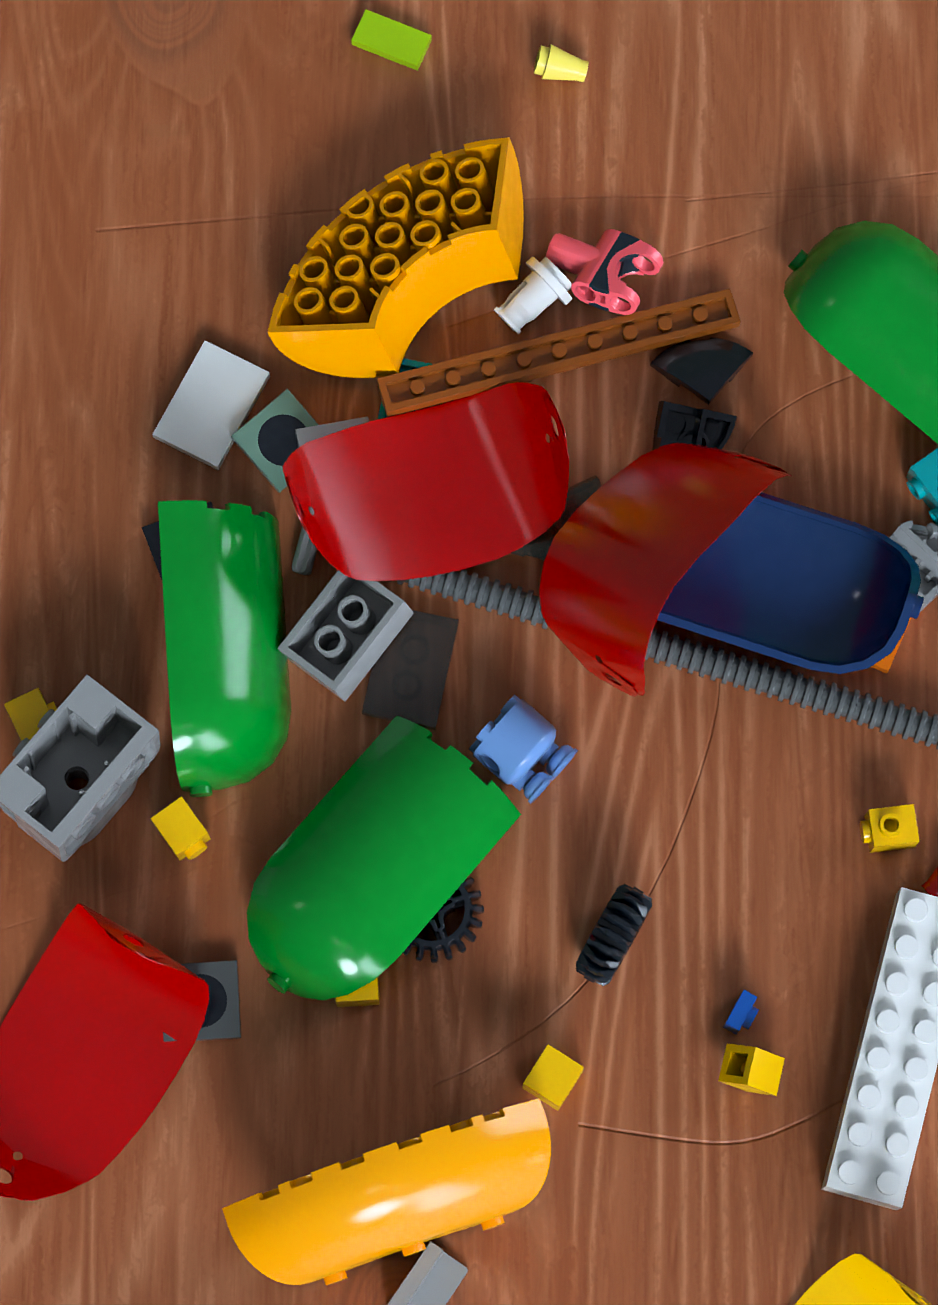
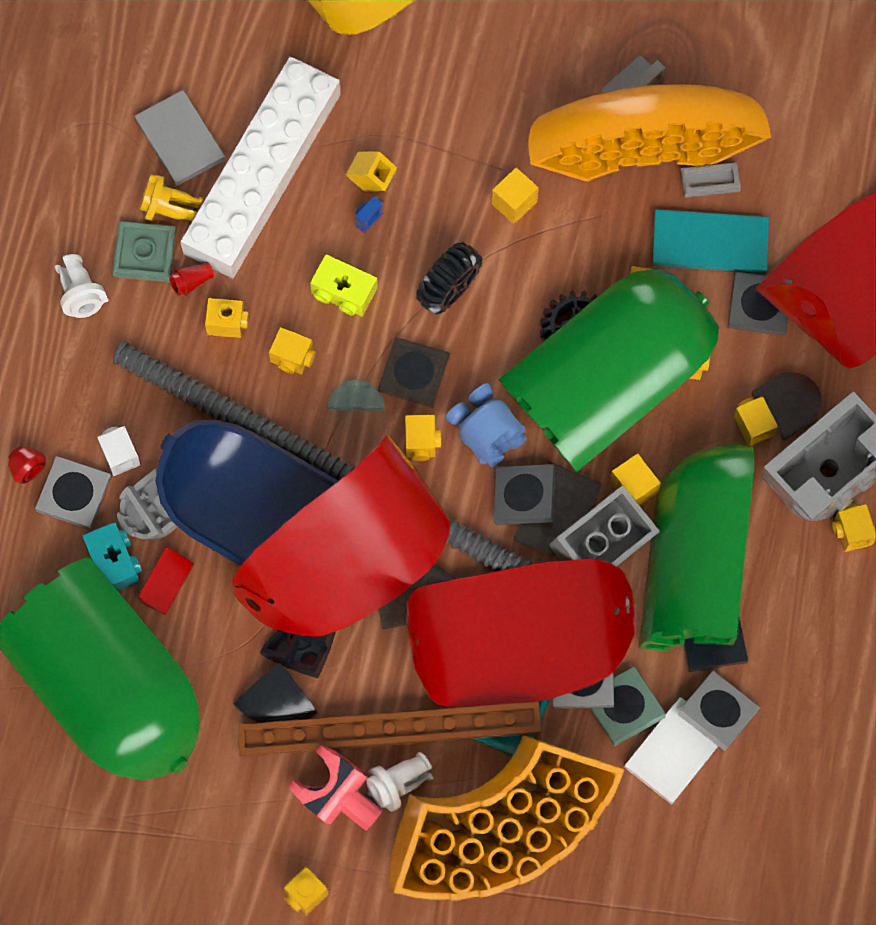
camera: 170 degrees left, 5 degrees down
none -> red slope [138,547,194,616]
none -> yellow brick [269,327,316,375]
none -> yellow brick [284,867,329,916]
none -> neon yellow brick [310,254,378,317]
none -> clear light blue tile [327,380,385,411]
none -> clear smoke tile [378,337,450,408]
none -> yellow brick [405,415,441,461]
none -> dark grey tile [494,464,556,525]
none -> yellow piece [610,454,661,506]
none -> teal tile [652,210,769,274]
none -> light grey tile [677,671,760,751]
none -> light grey tile [680,162,741,198]
none -> clear smoke tile [751,372,822,440]

